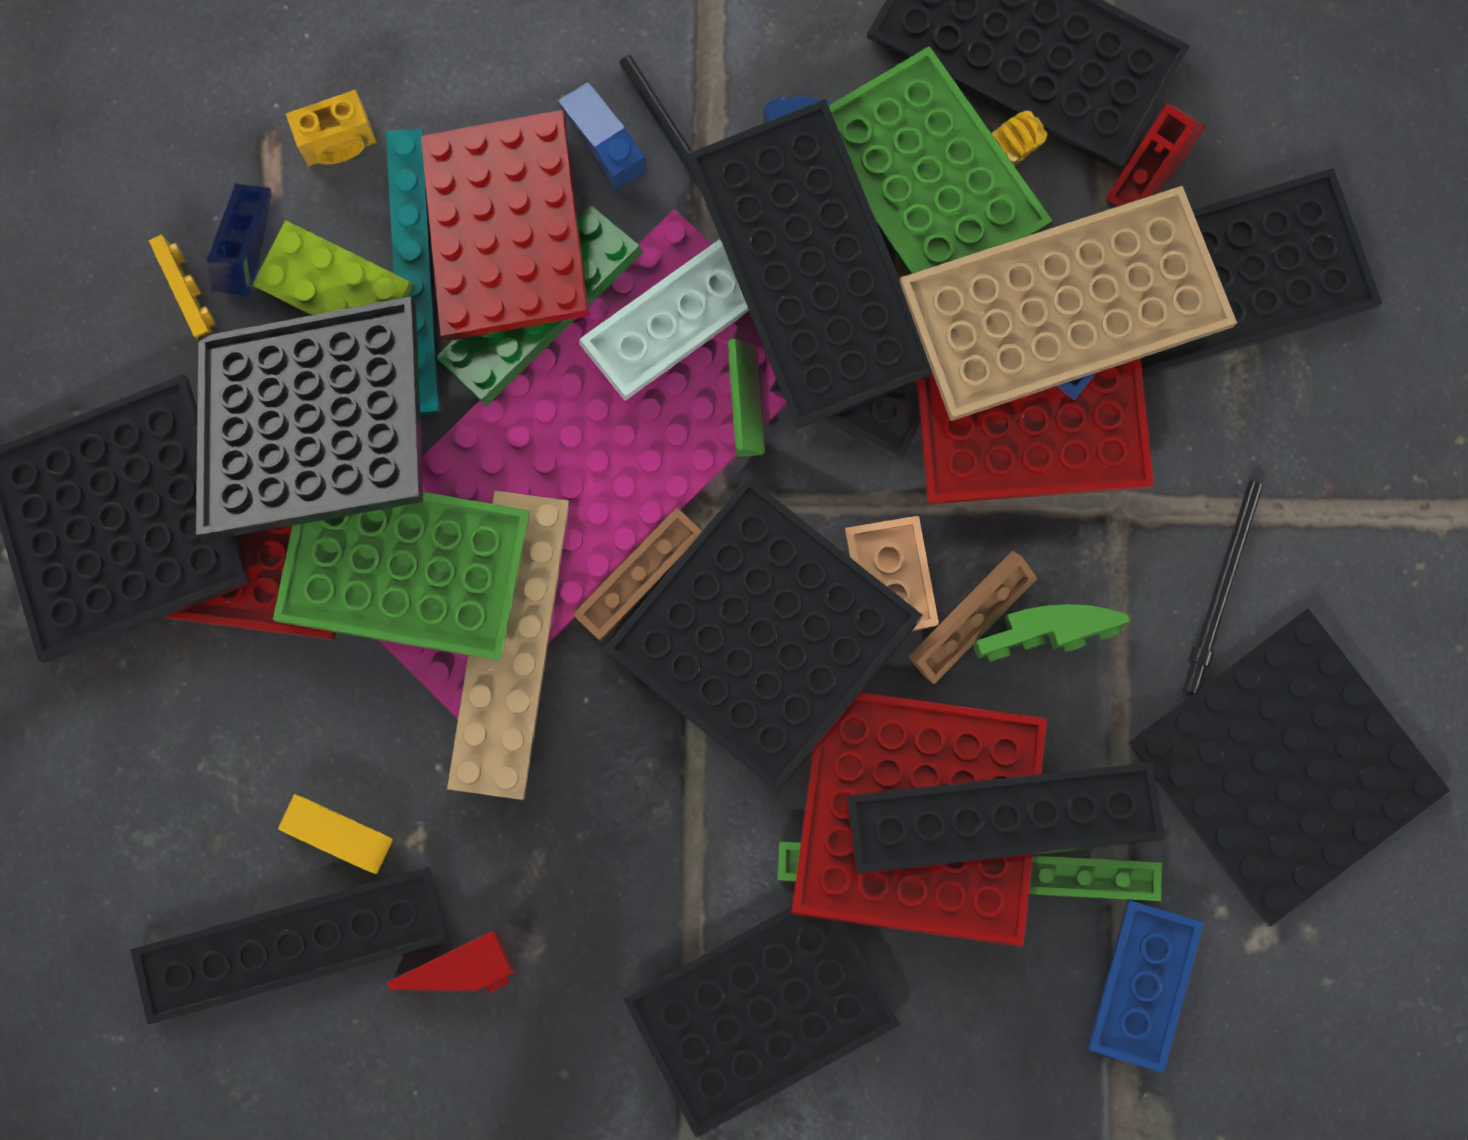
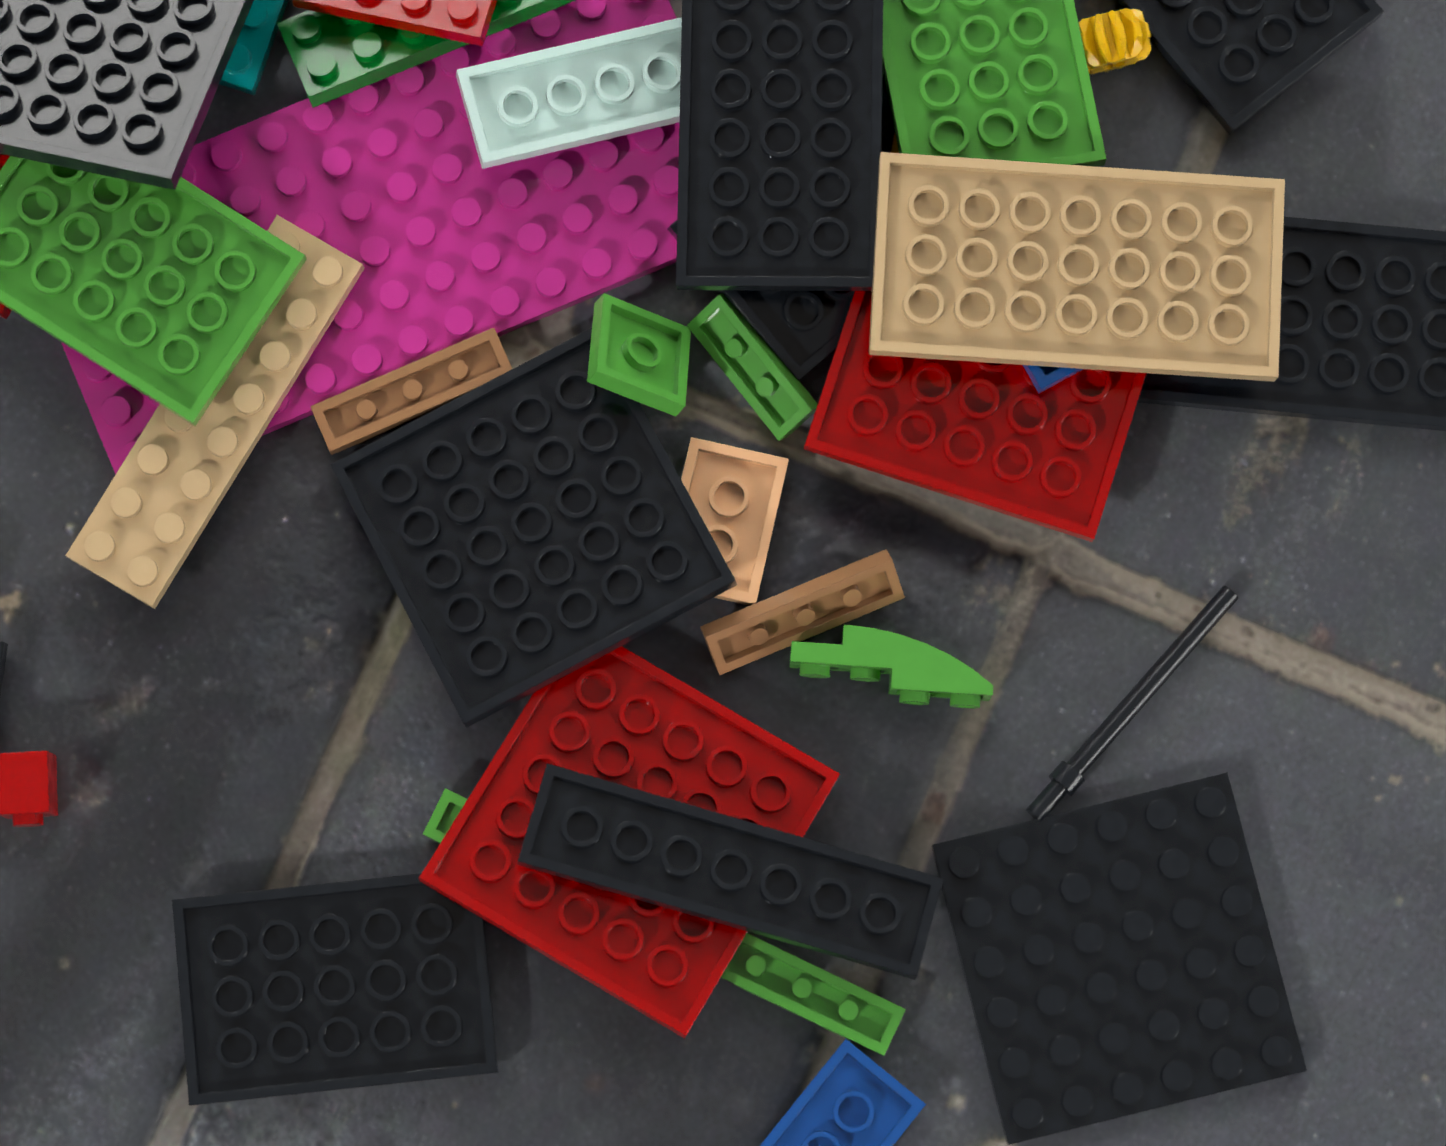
camera: 20 degrees right, 0 degrees up
bright green slope [728,339,765,457] -> none
red slope [1106,104,1206,206] -> none
none -> bright green plate [587,293,691,417]
none -> bright green plate [687,293,818,441]

